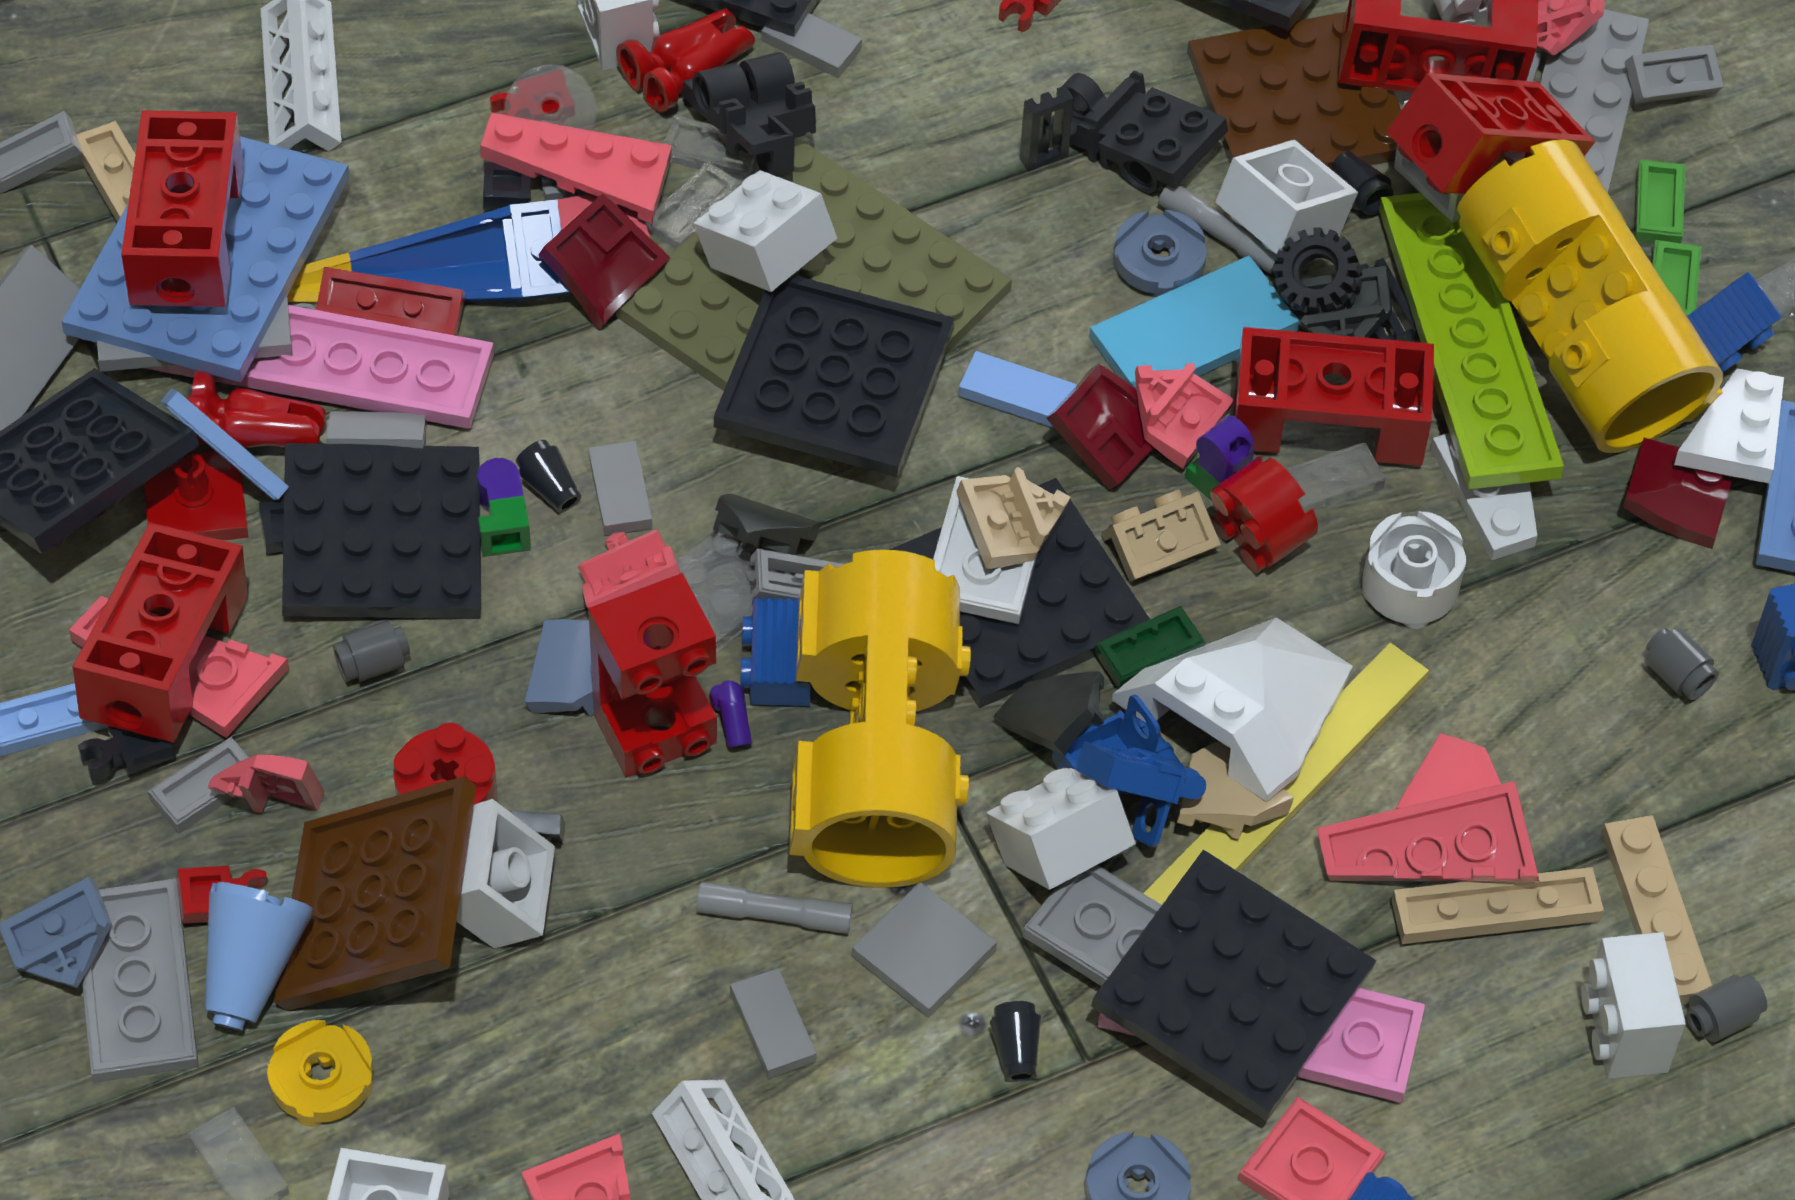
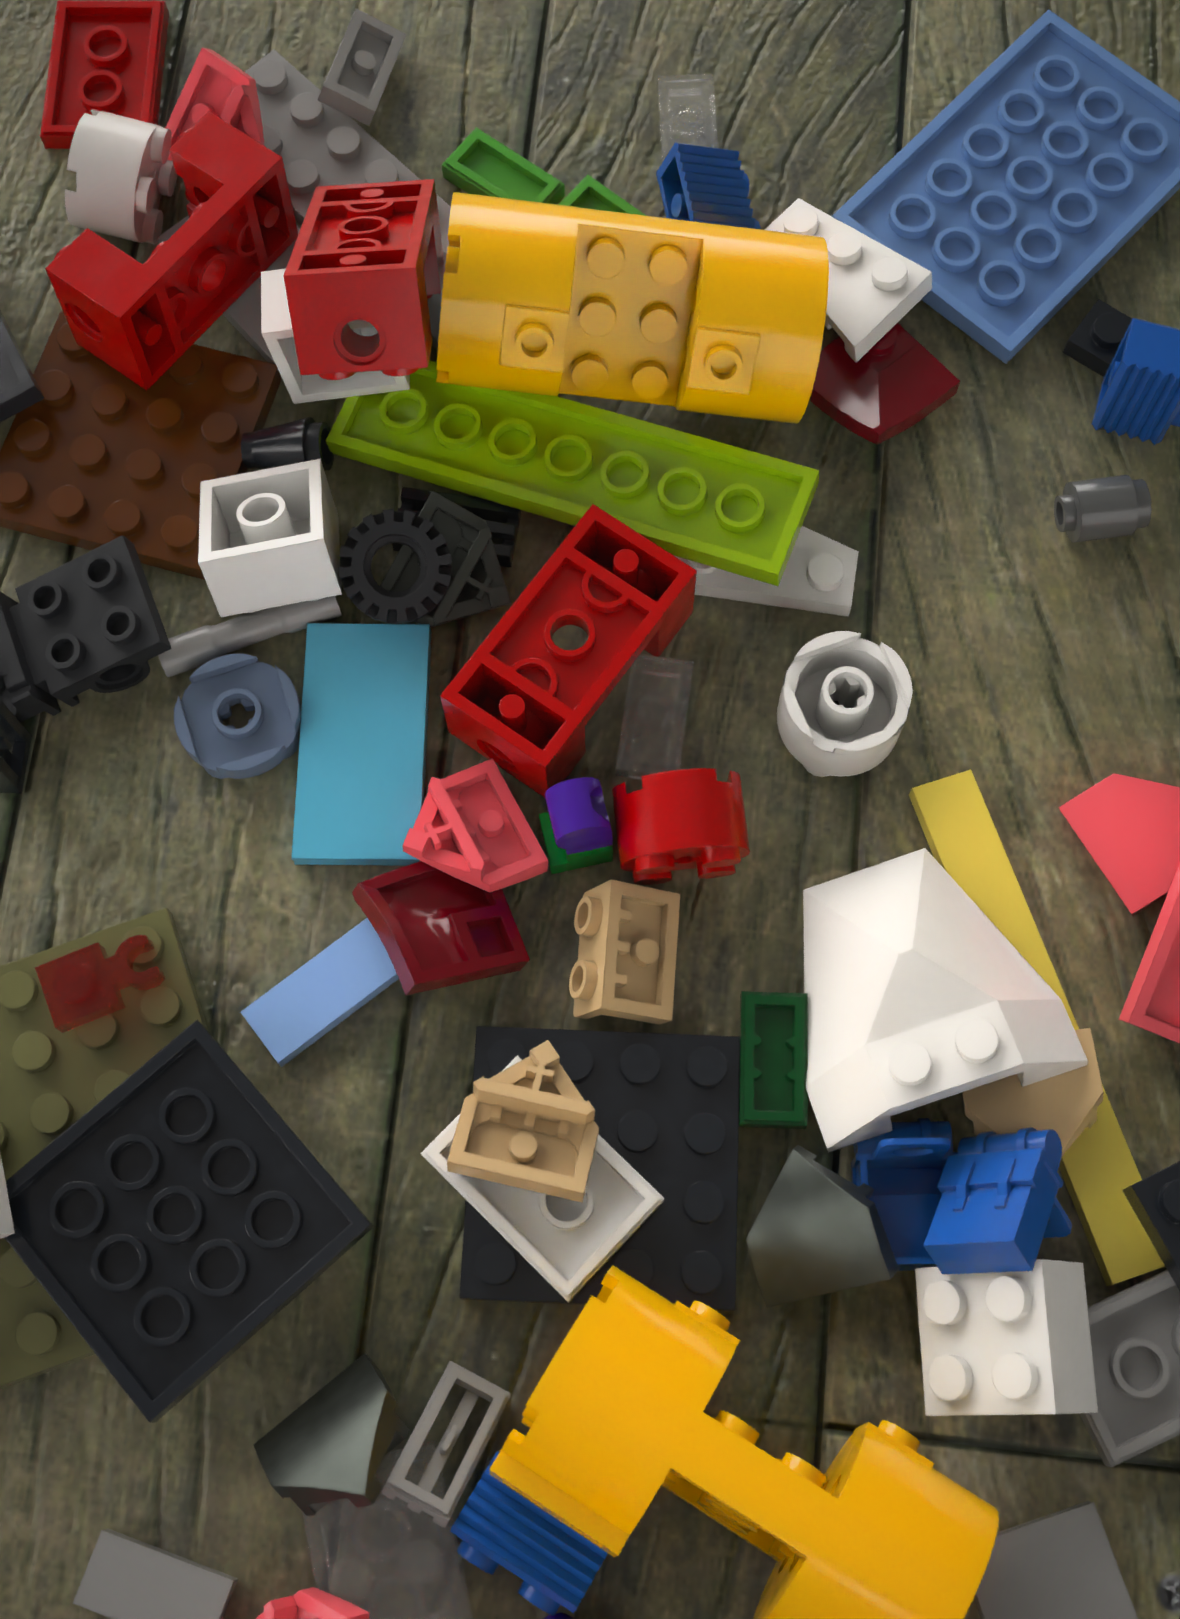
camera: 55 degrees left, 15 degrees up
none -> clear red plate [35,935,166,1033]

